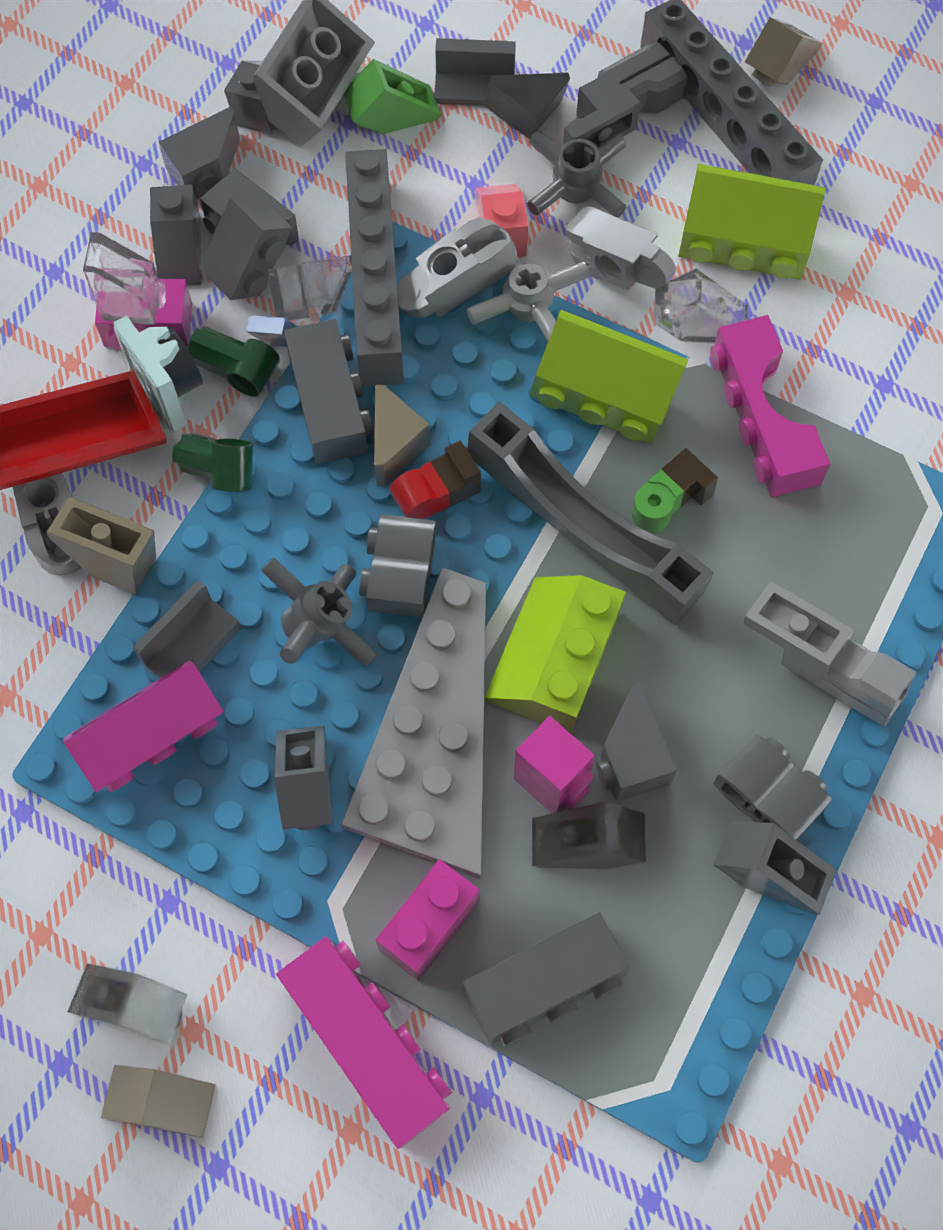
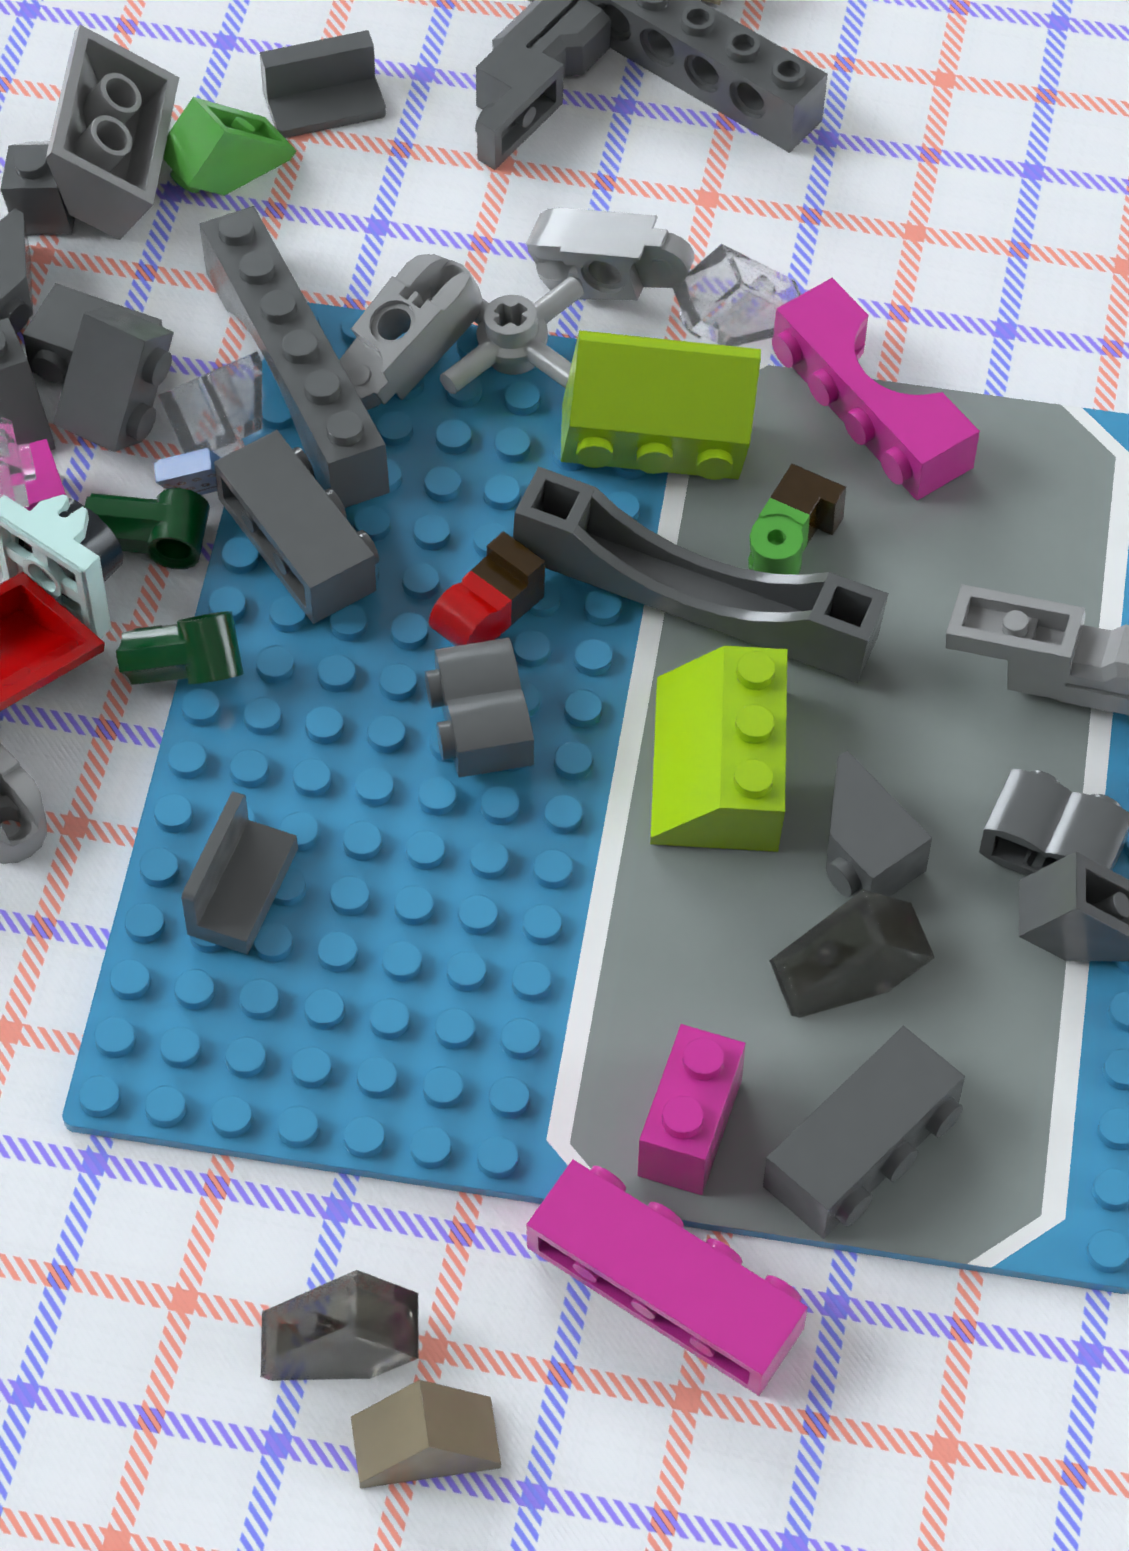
camera: 20 degrees left, 10 degrees down
dark tan slope [47,496,156,595] -> none
dark pink brick [63,661,224,793] -> none
dark grey bar [260,557,377,667] -> none
dark grey slope [274,725,332,830] -> none
light grey wing [342,567,486,879] -> none
dark tan slope [374,385,430,486] -> none
coral slope [475,184,528,257] -> none
pearl dark grey slope [483,72,570,139] -> none
dark pink brick [514,715,595,817] -> none
dark grey bar [527,131,627,218] -> none
lime slope [678,164,826,280] -> none

